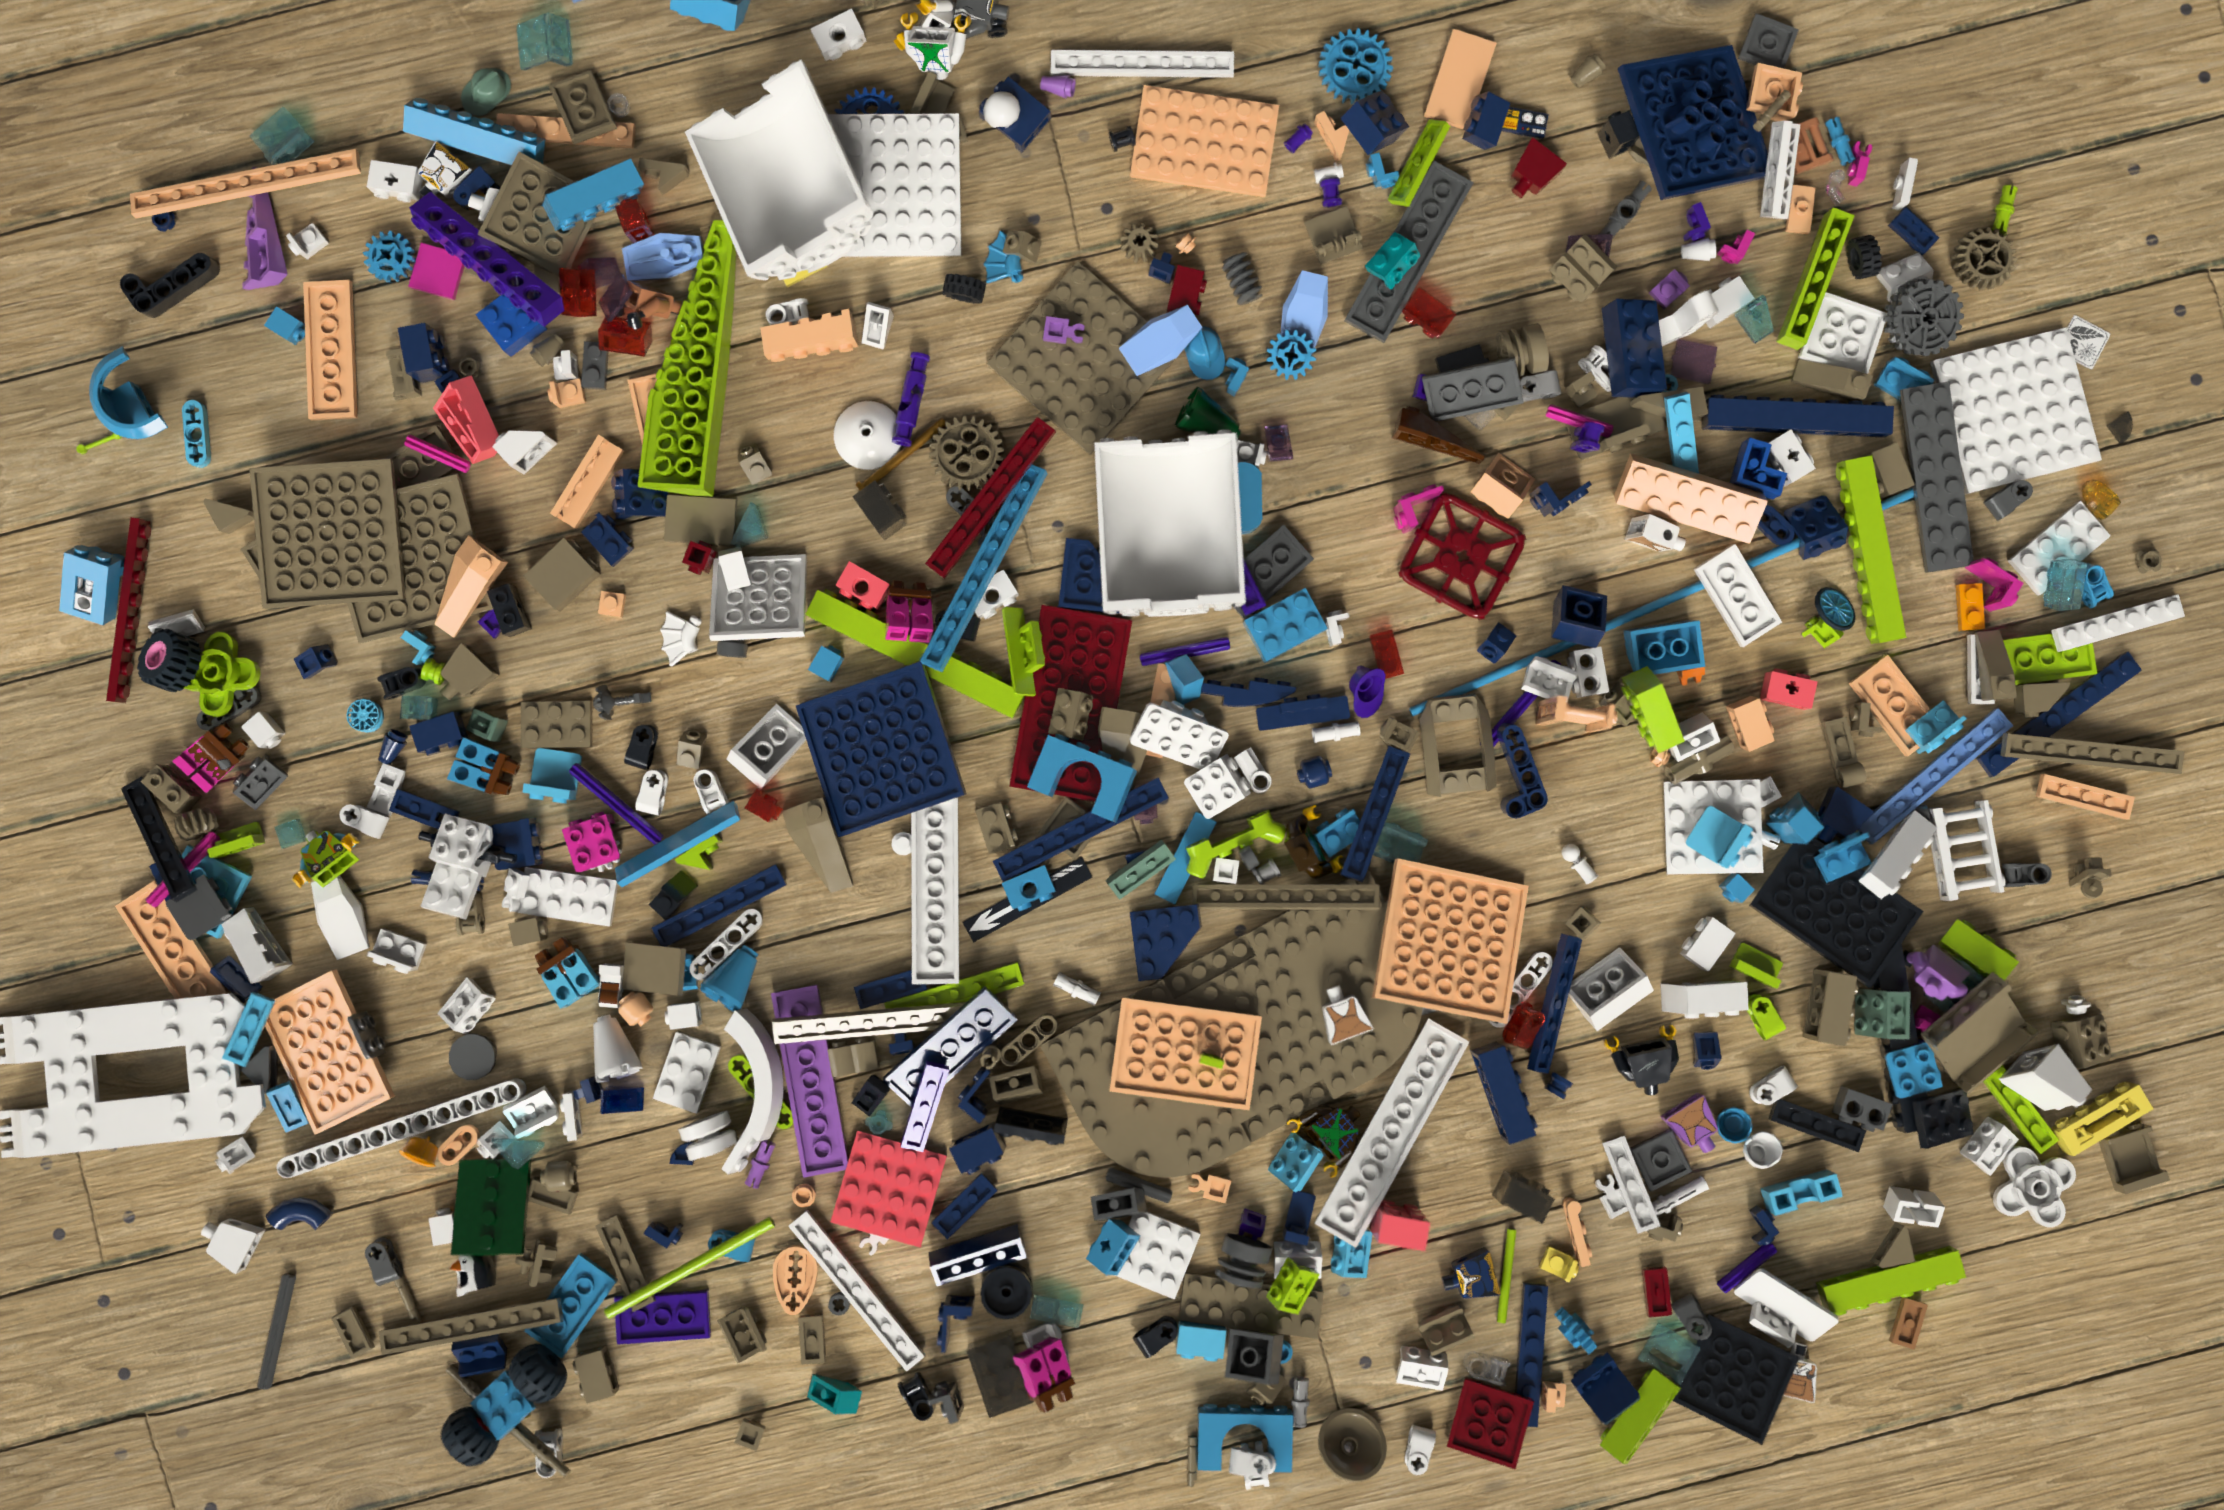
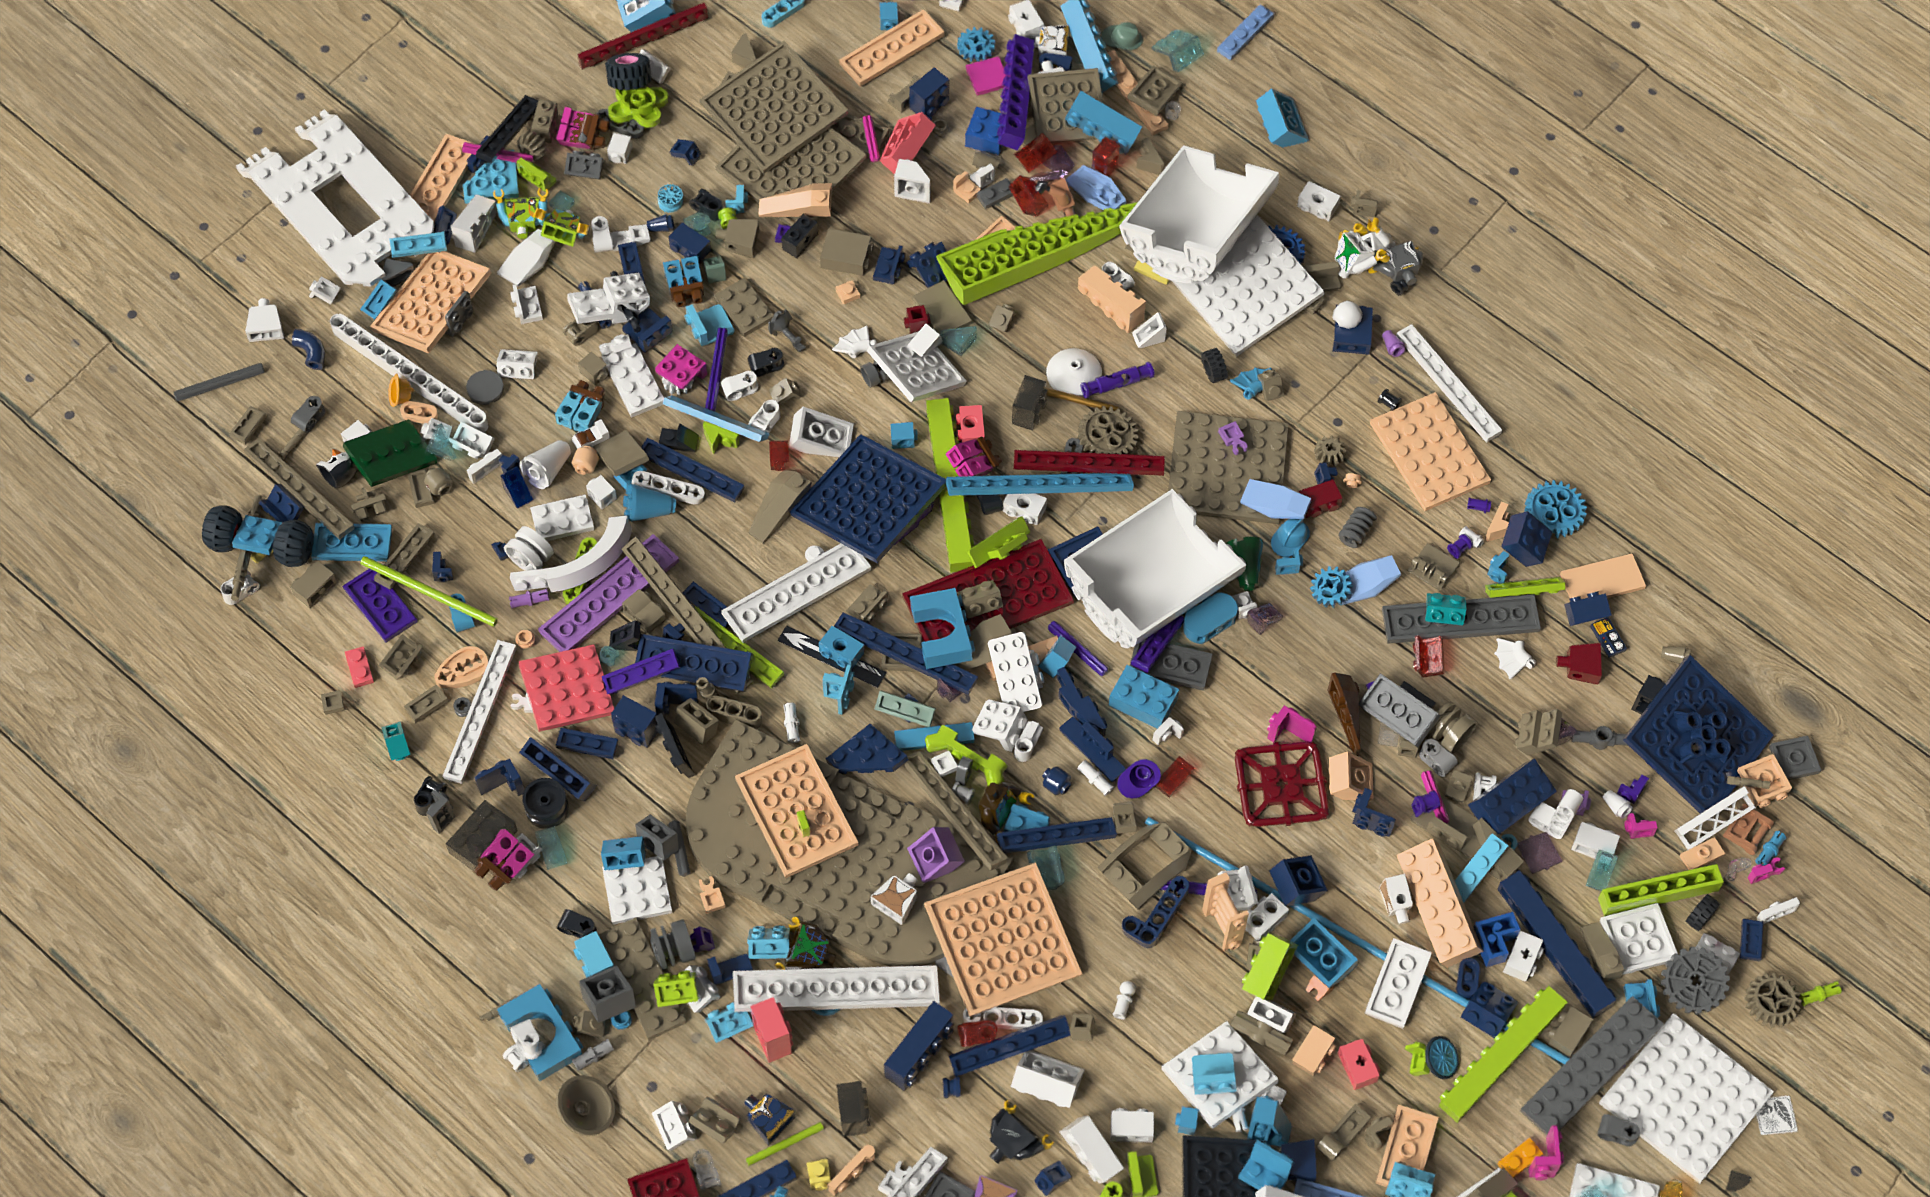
camera: 55 degrees right, 25 degrees down
dark grey bracket [166,875,233,940] -> none
light nougat fence [550,434,624,529] -> none
white piece [1404,1425,1436,1475] -> none
dark blue bracket [1477,622,1517,664] -> none
light nougat plate [1649,748,1670,767] -> none
none -> coral plate [345,646,374,688]
none -> torso [493,188,550,239]
none -> medium azure bracket [822,664,855,715]
none -> medium lavender slope [907,827,965,883]
none -> white arm [1494,638,1536,679]

